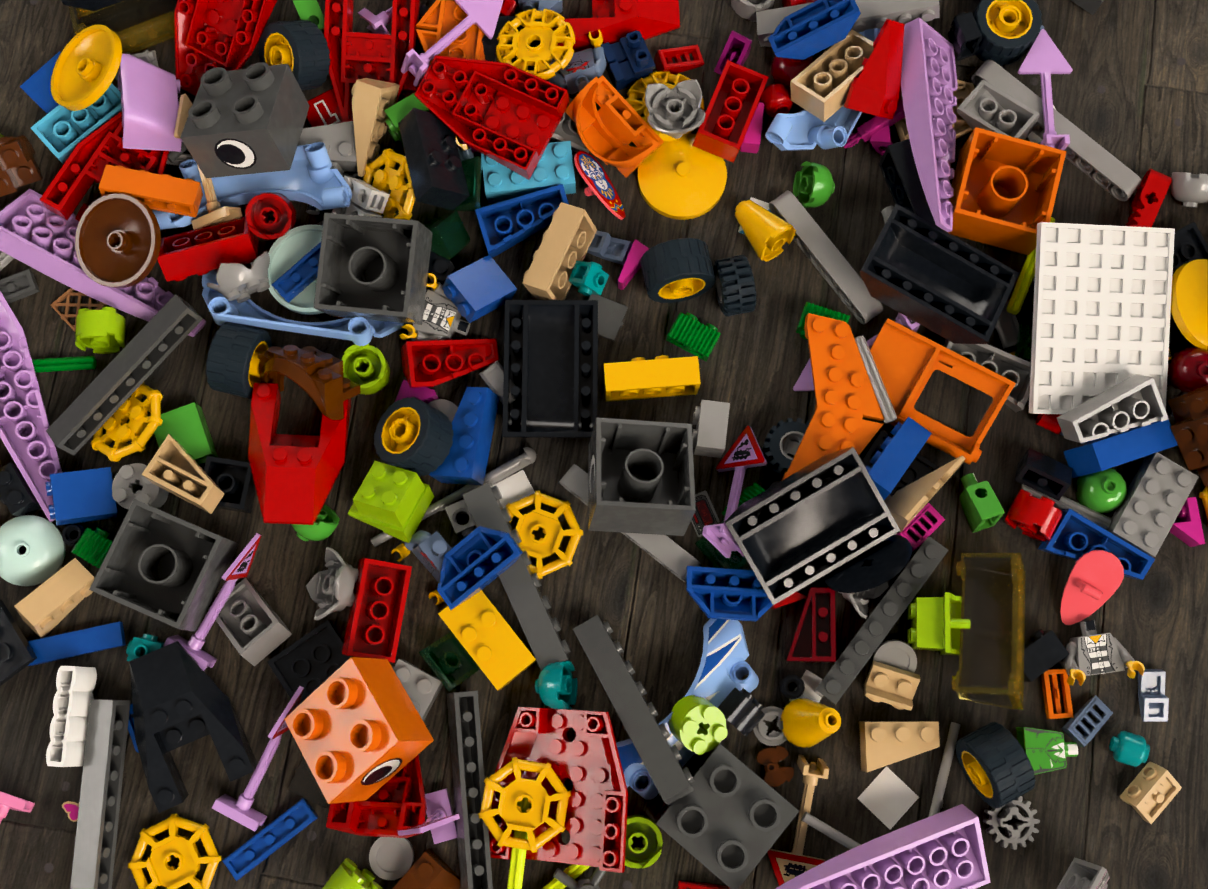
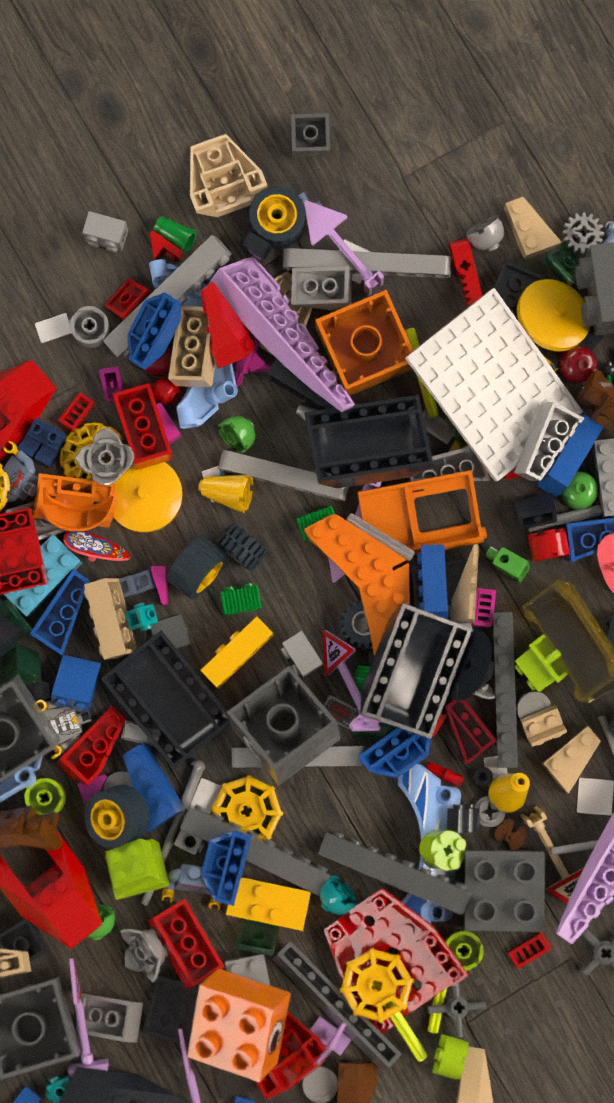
camera: 40 degrees left, 5 degrees up
none -> red axle [426,762,464,788]

